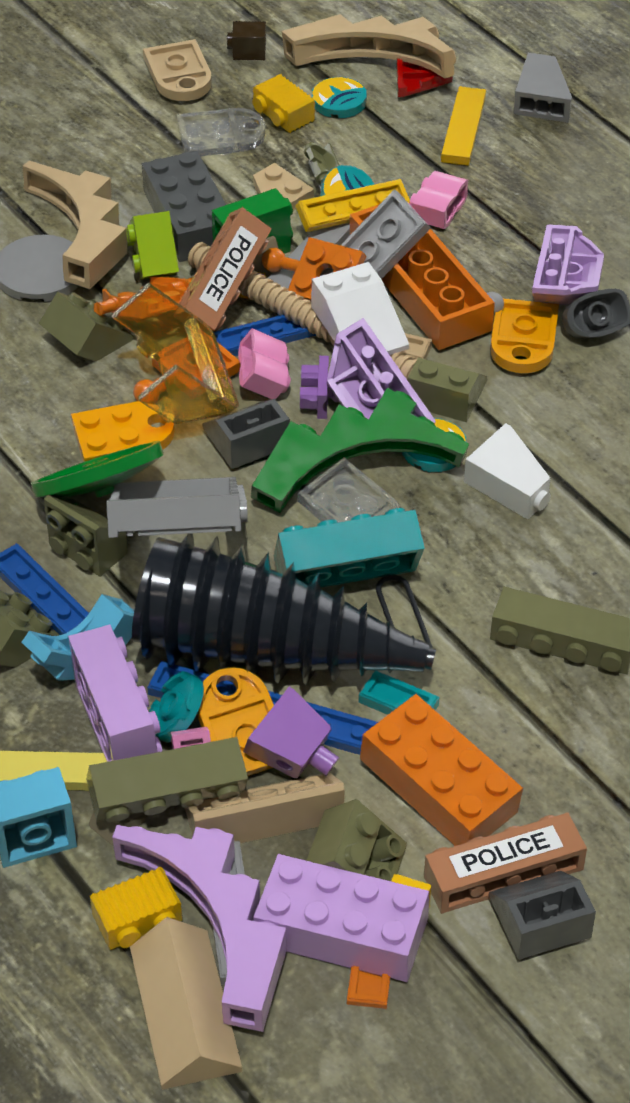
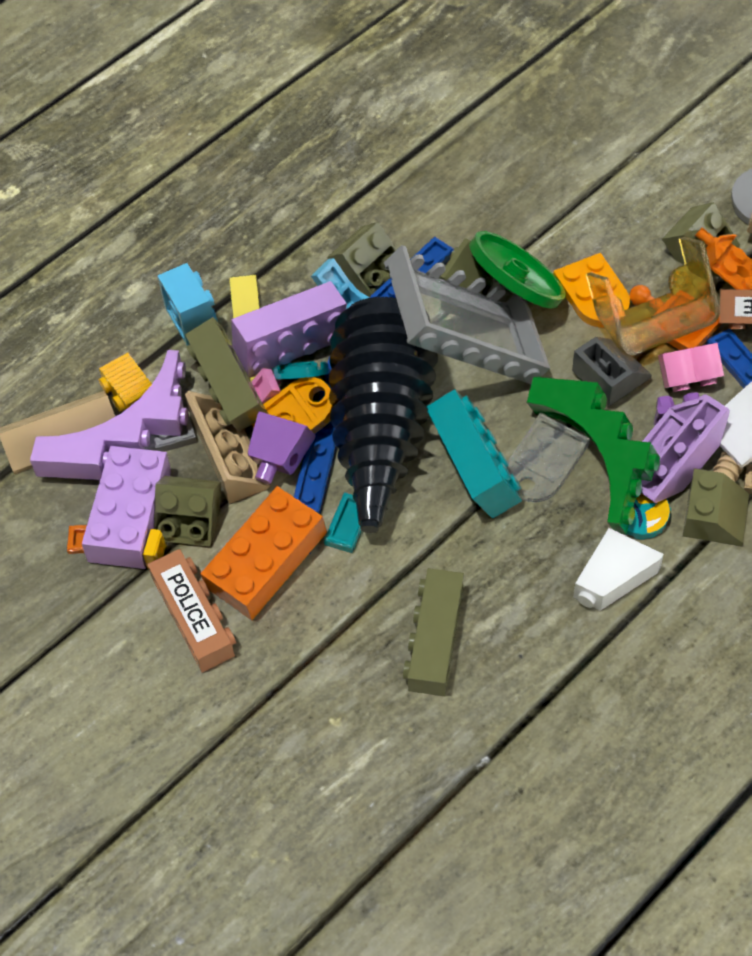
camera: 85 degrees right, 10 degrees up
black piece [376,575,433,648] -> none
dark grey slope [489,871,596,960] -> none

